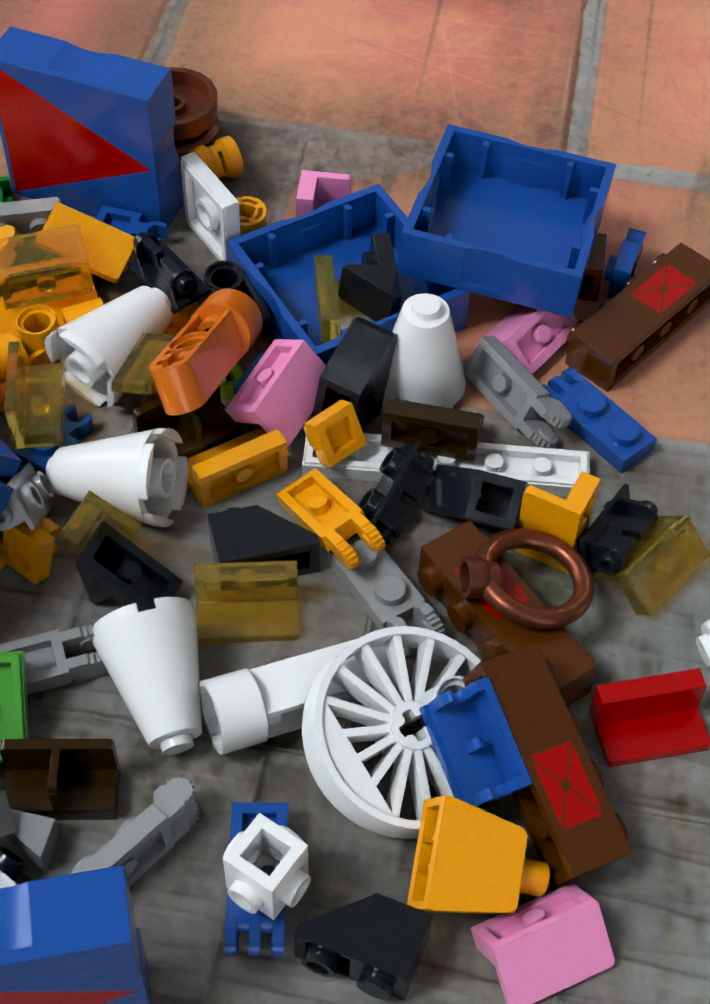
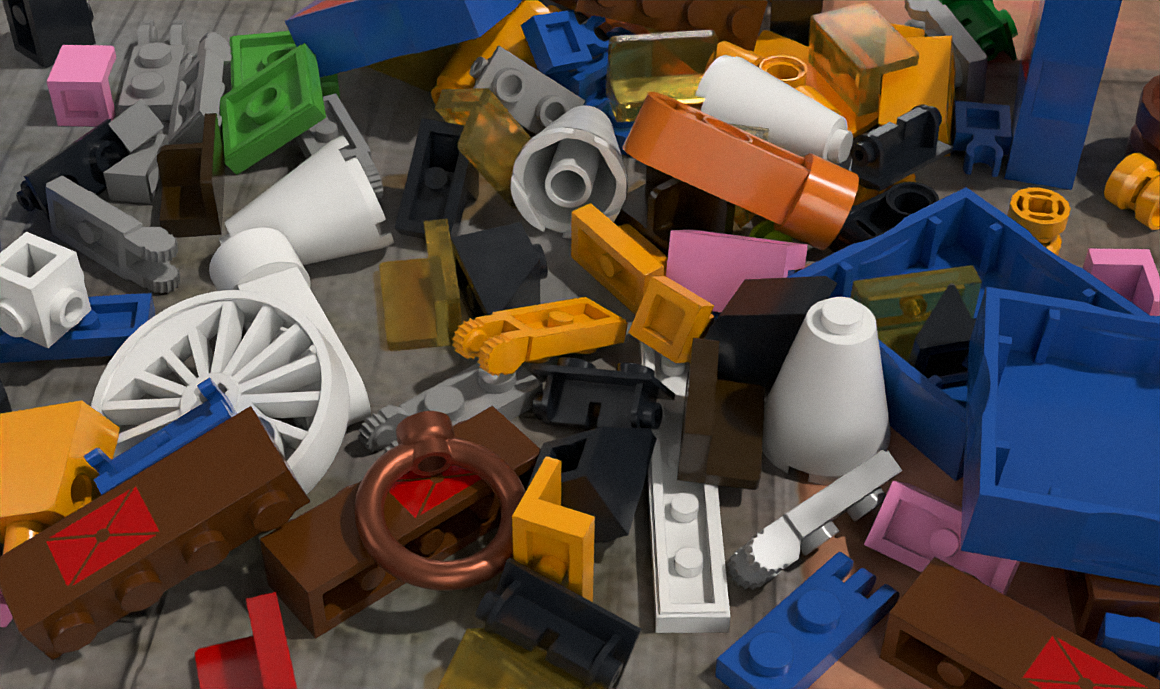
camera: 85 degrees right, 10 degrees down
white tile [180,152,241,261] -> none

